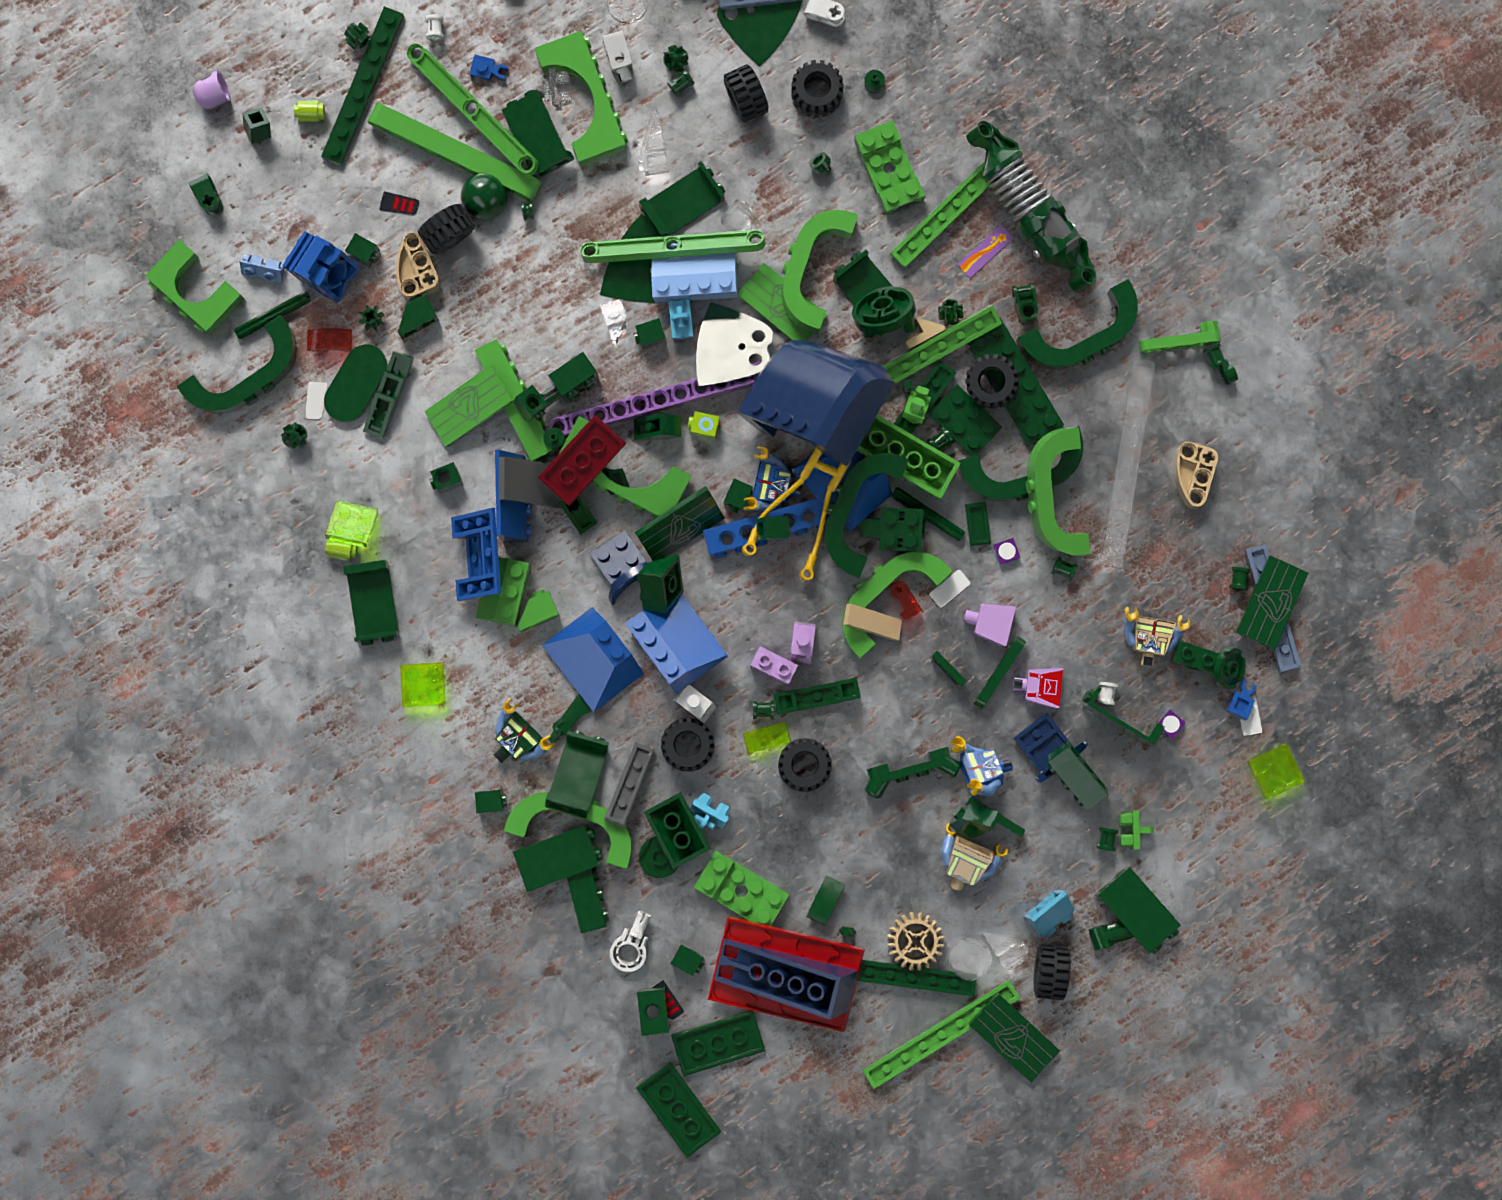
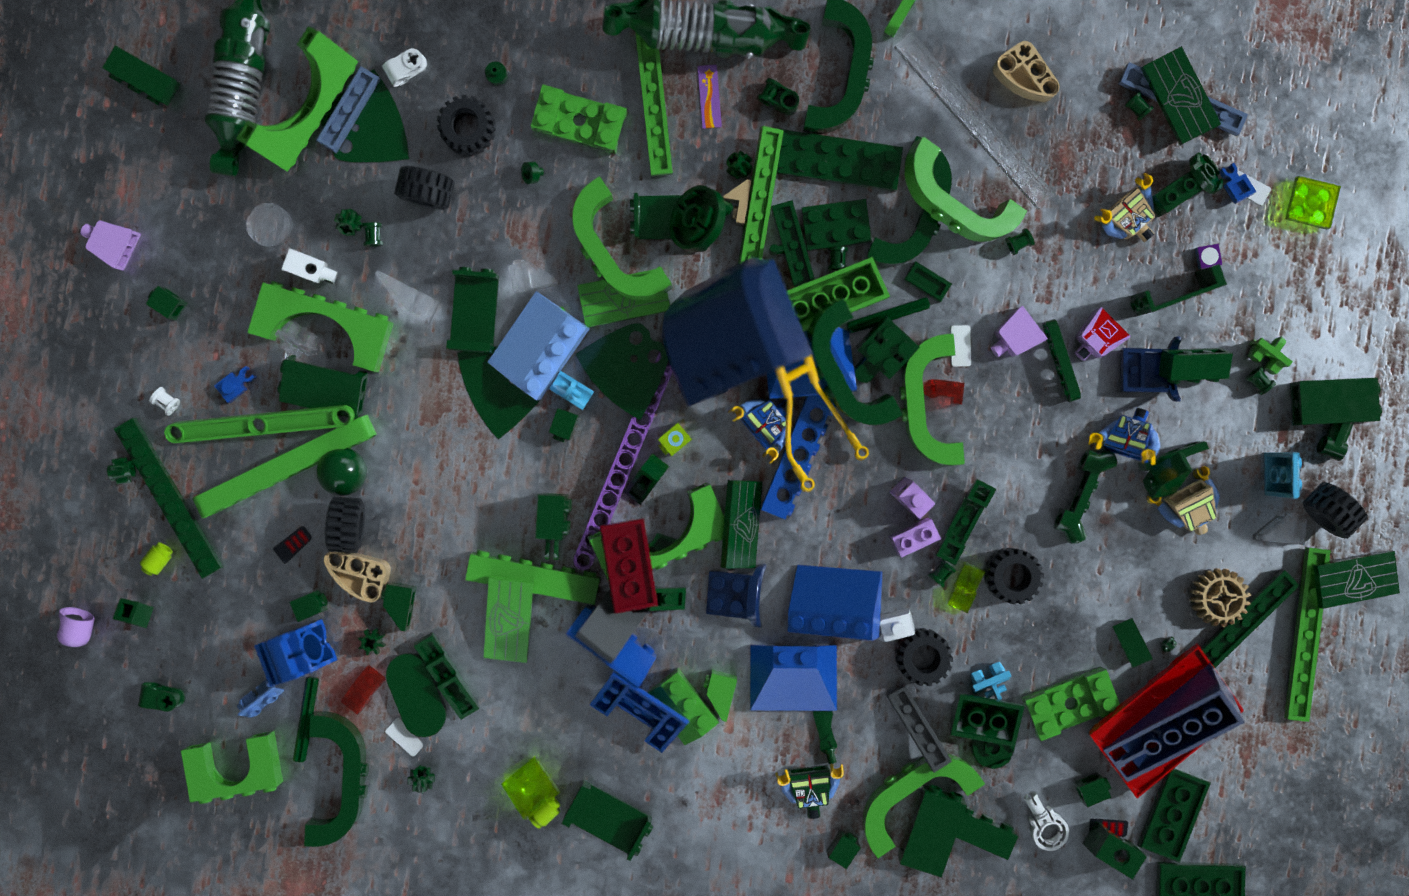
camera: 55 degrees left, 5 degrees up
clear neon green plate [400,662,446,708] -> none
dark green brick [429,462,463,494] -> none
dark green brick [513,385,548,422] -> none
dark green bush [521,201,534,221] -> none
dark green tile [543,428,565,450] -> none
dark green panel [545,731,609,819] -> none
bright green beam [580,230,766,263] -> none
clear slope [601,299,627,345] -> none
dark green slope [637,555,684,613] -> none
dark green brick [724,479,753,513] -> none
dark green brick [756,517,791,540] -> none
tan tile [843,604,902,641] -> none
bright green hips [902,386,931,424] -> none
dark green tile [931,650,967,687] -> none
clear tile [949,937,992,980] -> none
black tyre [965,354,1020,409] -> none
tile [993,538,1021,565] -> none
white bush [1097,682,1119,706] -> none

